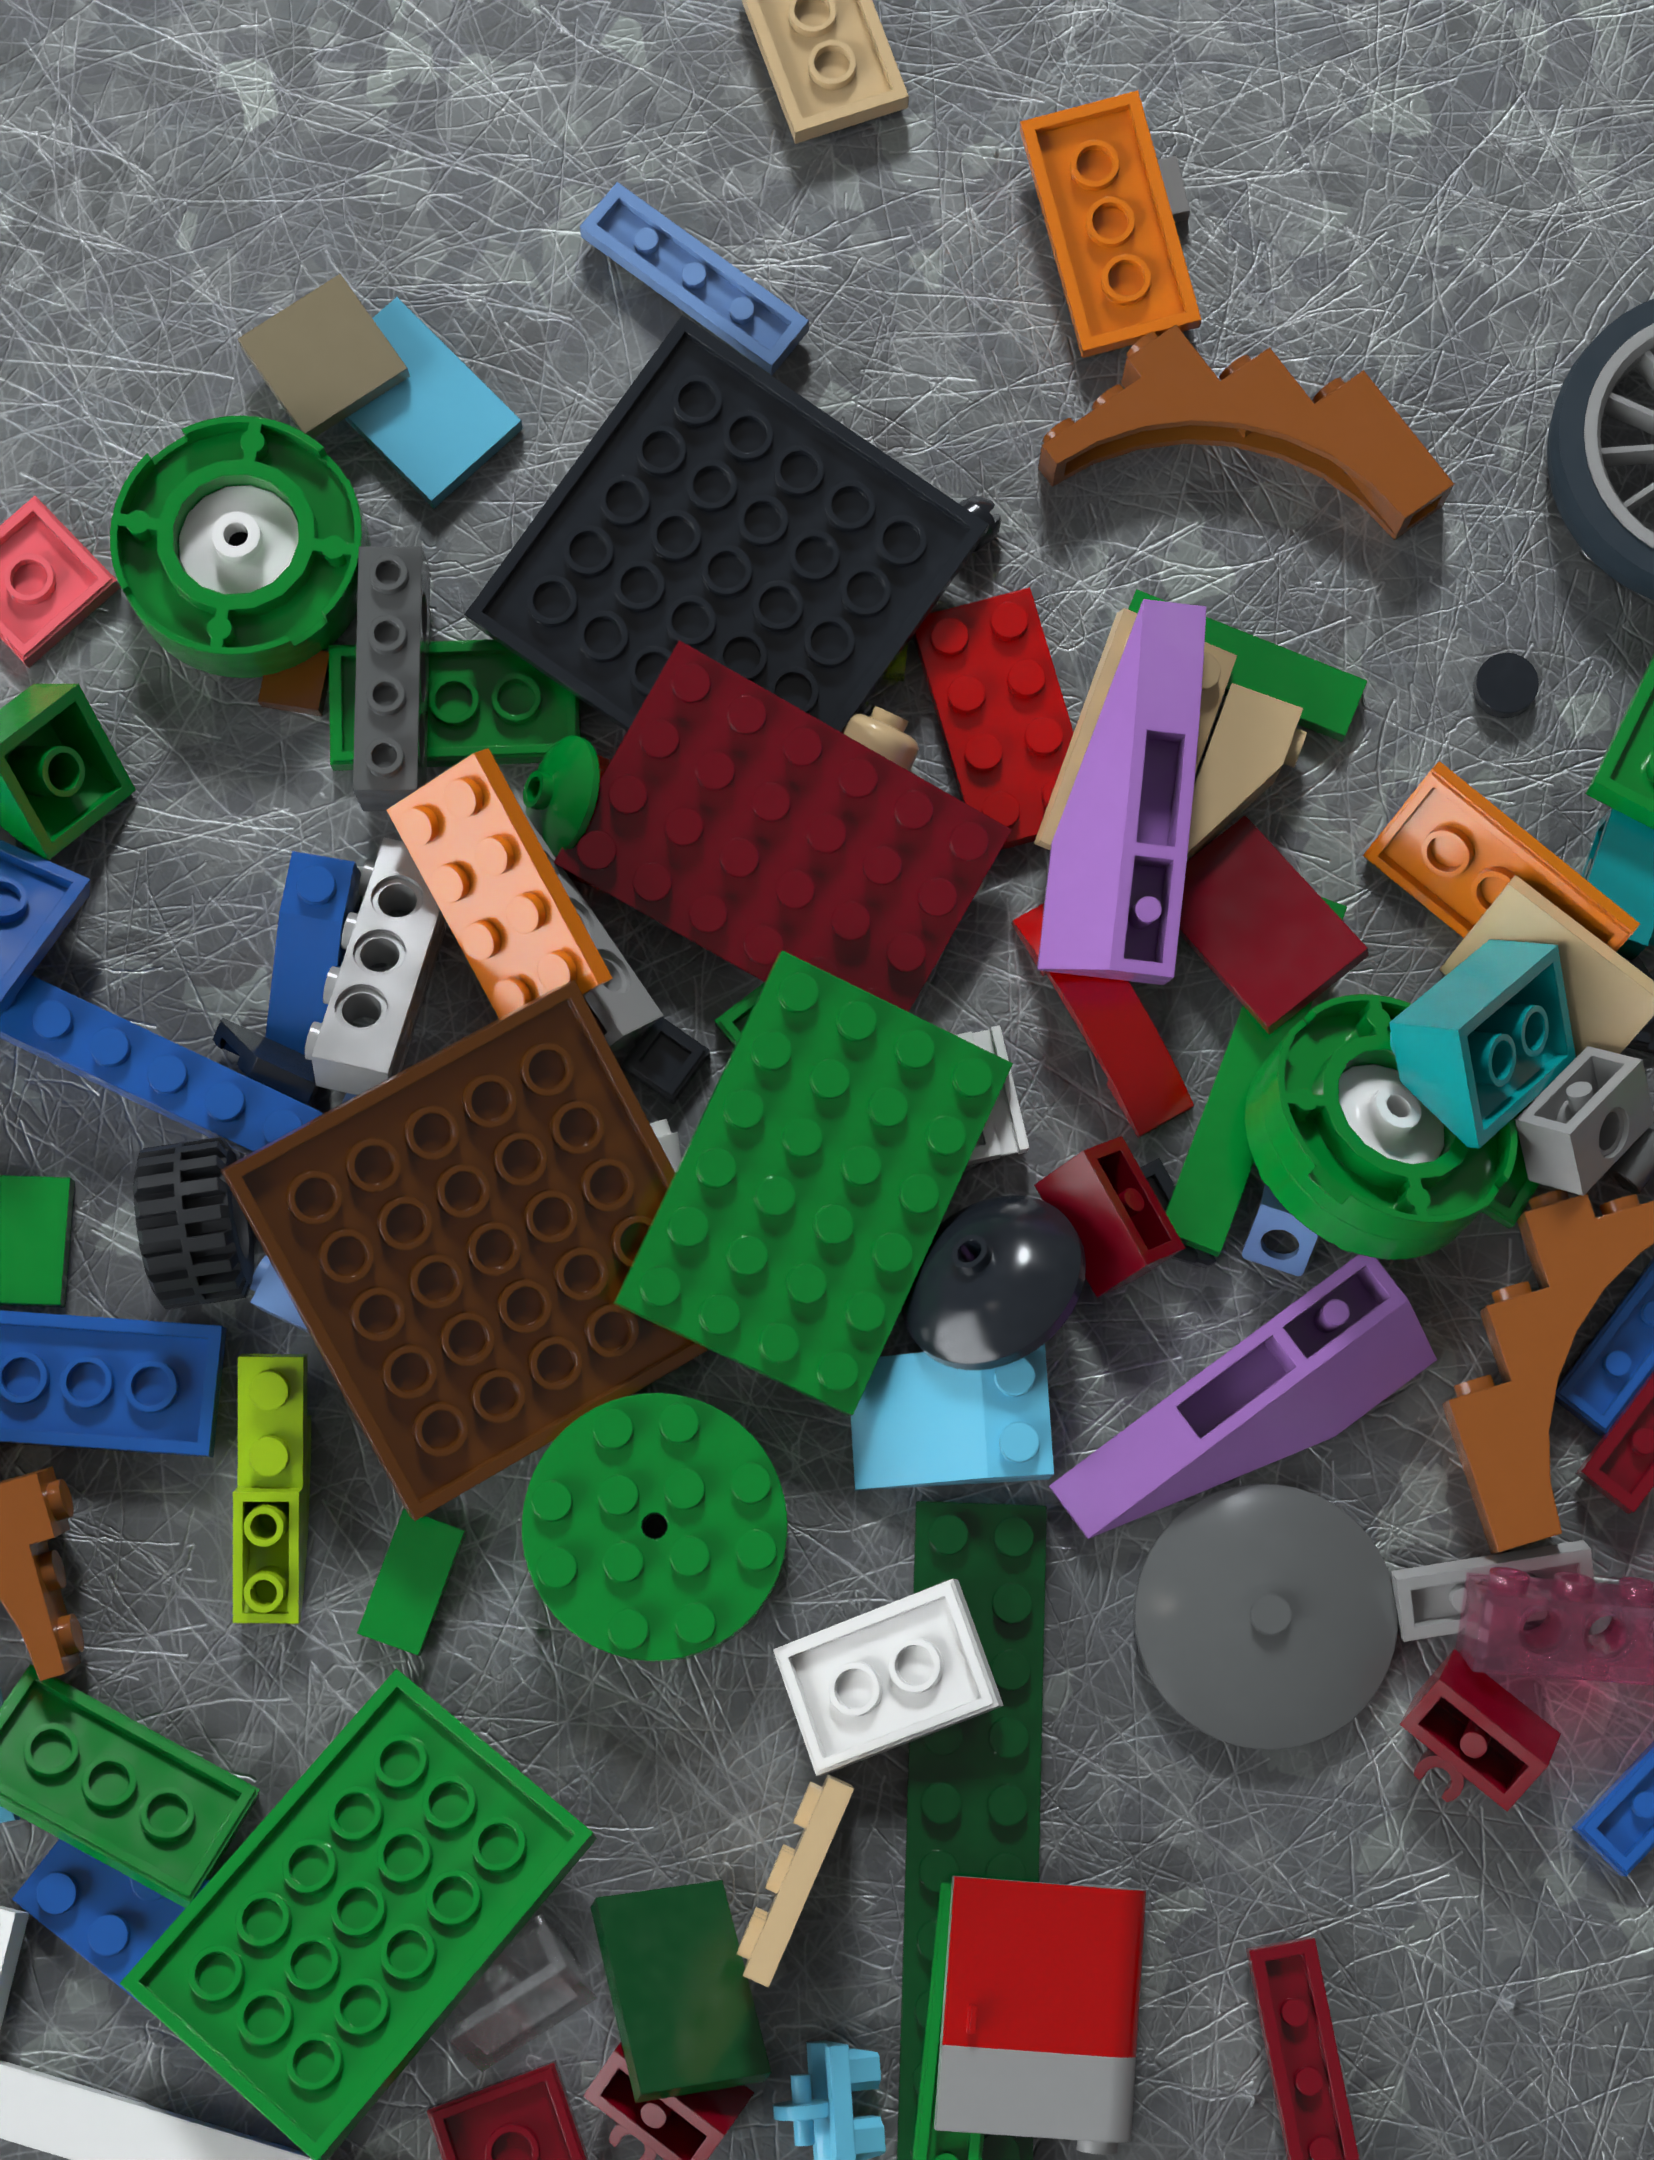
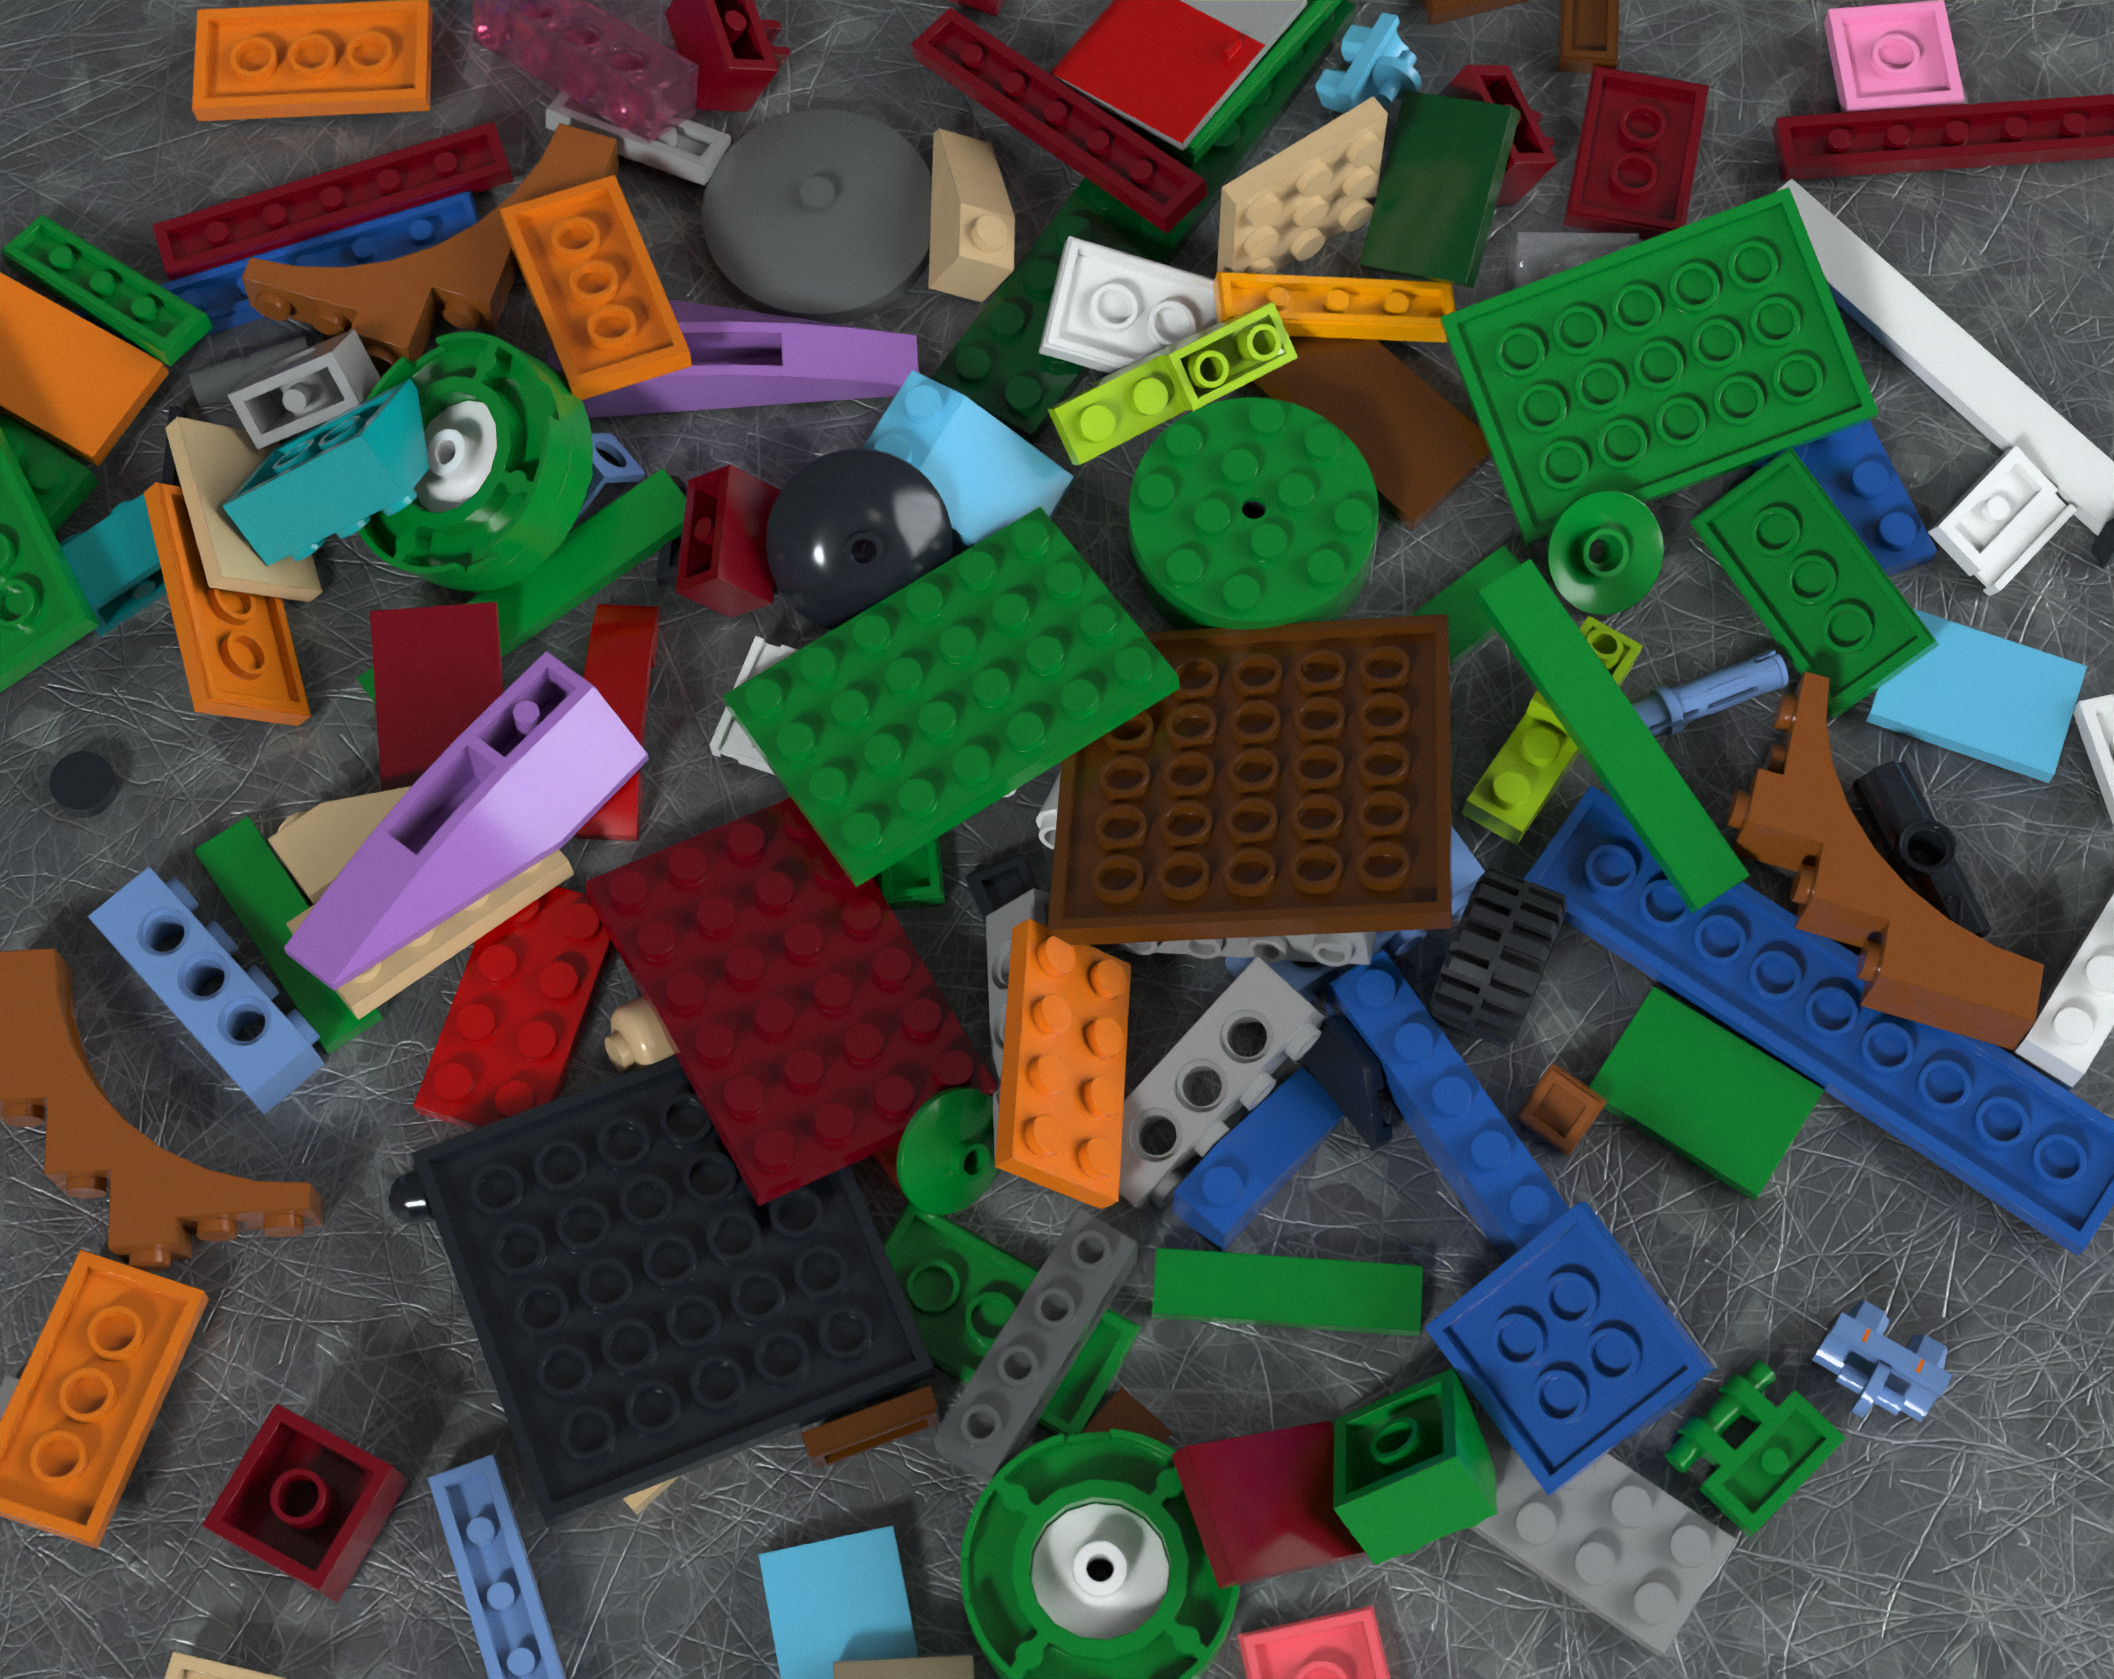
camera: 145 degrees left, 10 degrees down
none -> medium blue brick [88,867,324,1115]
none -> dark red brick [202,1403,409,1603]
none -> orange plate [499,175,692,400]
none -> reddish brown tile [801,1385,941,1469]
none -> dark red plate [910,7,1208,233]
none -> tan slope [928,128,1015,302]
none -> lime slope [1048,302,1298,465]
none -> green tile [1152,1247,1423,1337]
none -> dark red tile [1171,1420,1367,1589]
none -> light orange tile [1213,272,1456,343]
none -> reddish brown tile [1245,336,1491,531]
none -> green tile [1474,559,1750,914]
none -> dark orange tile [1514,1063,1608,1156]
none -> green dish [1546,490,1664,615]
none -> medium blue pin [1631,649,1789,736]

